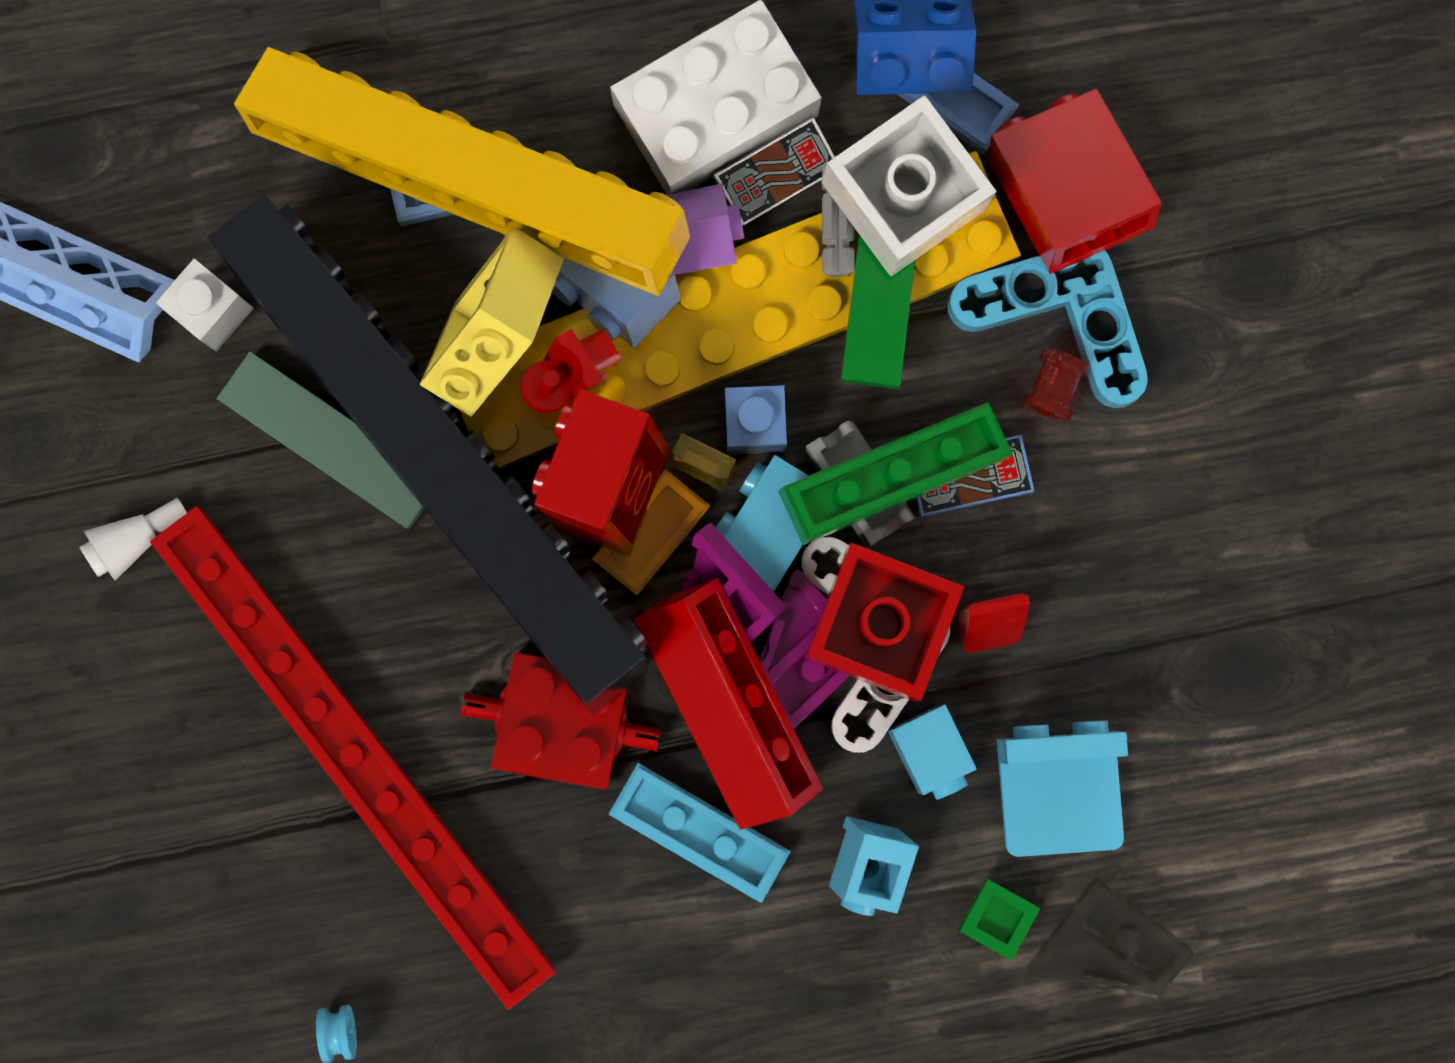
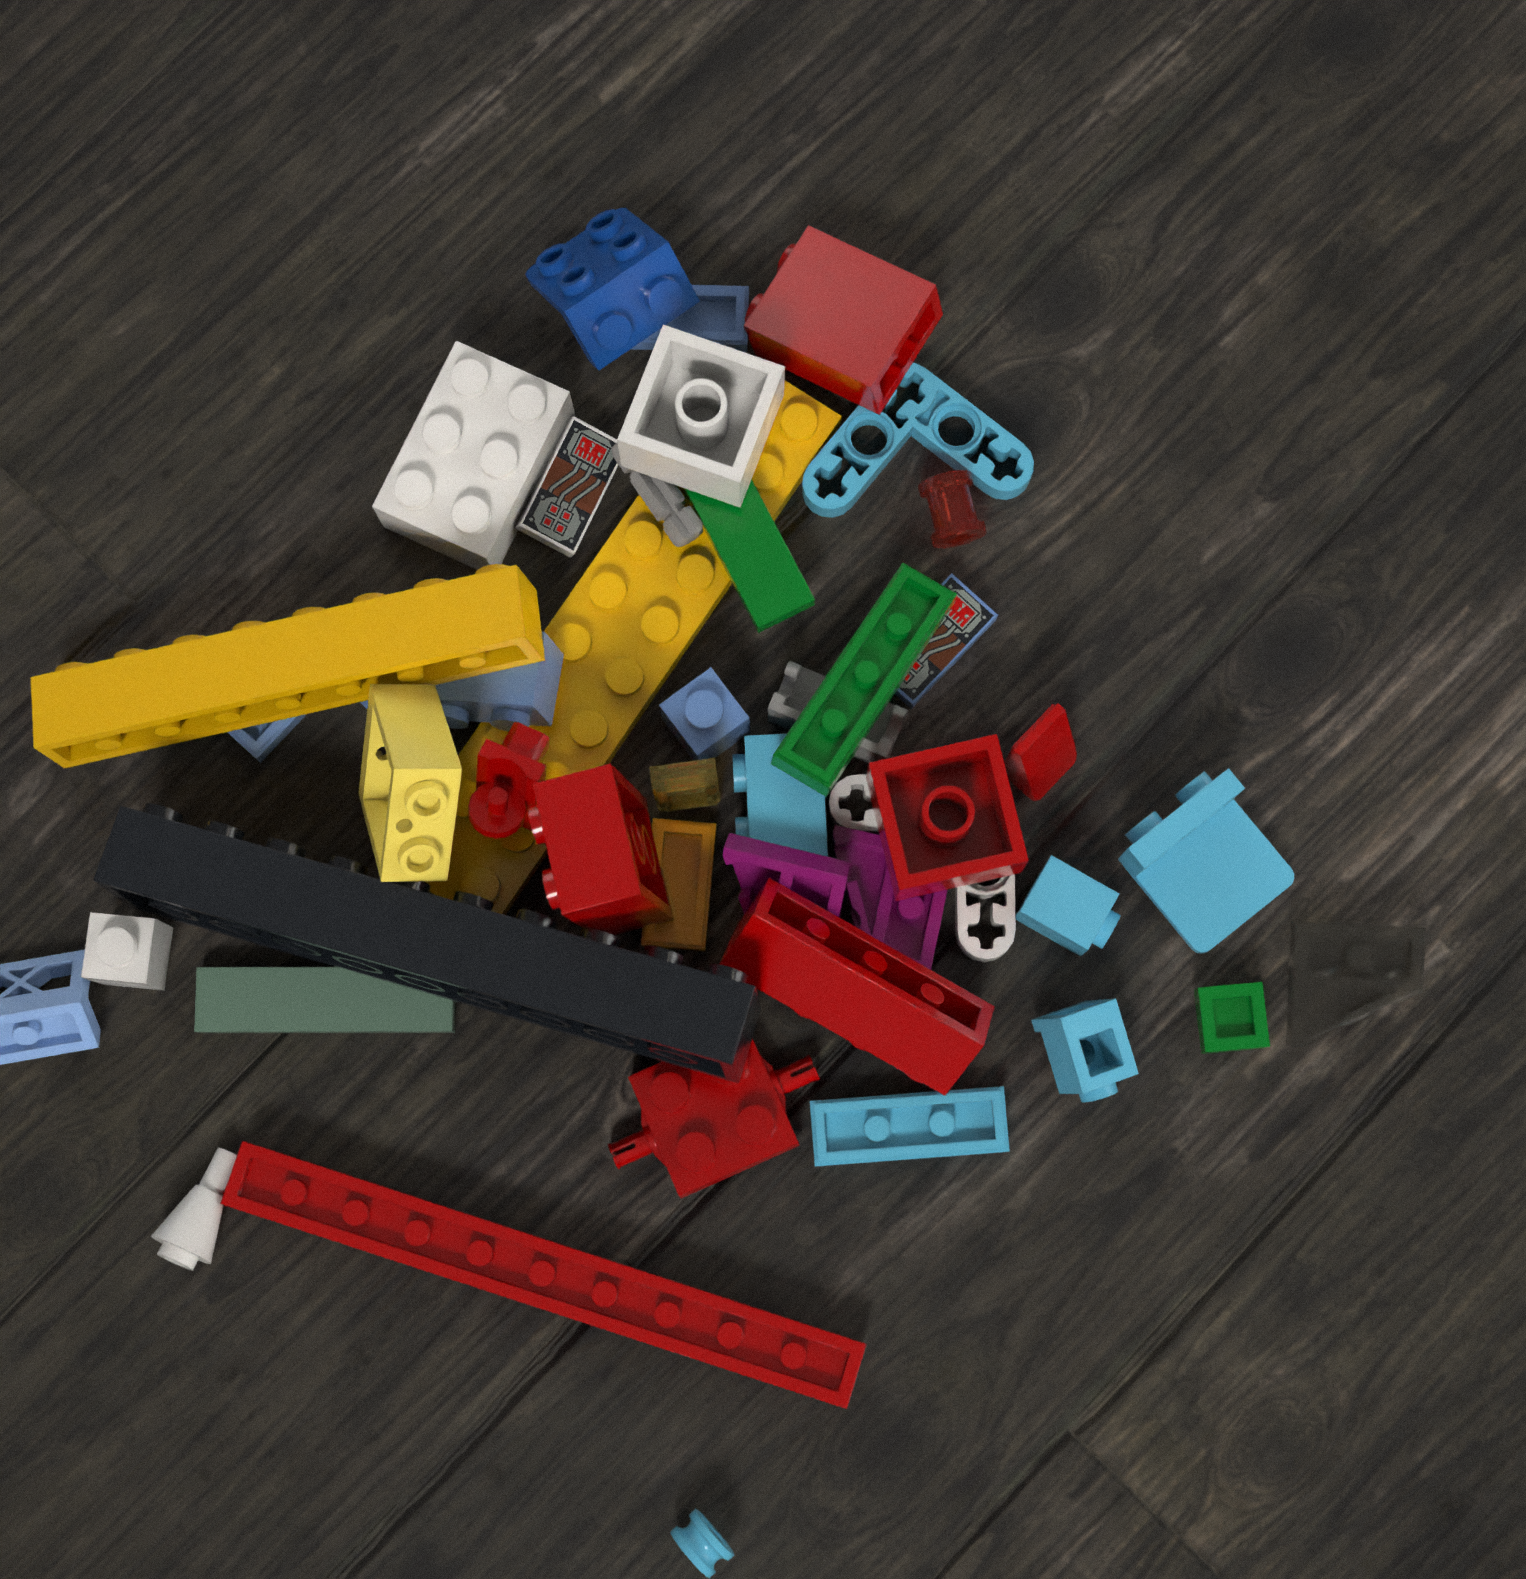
camera: 30 degrees left, 5 degrees down
medium lavender brick [664,184,744,275] -> none

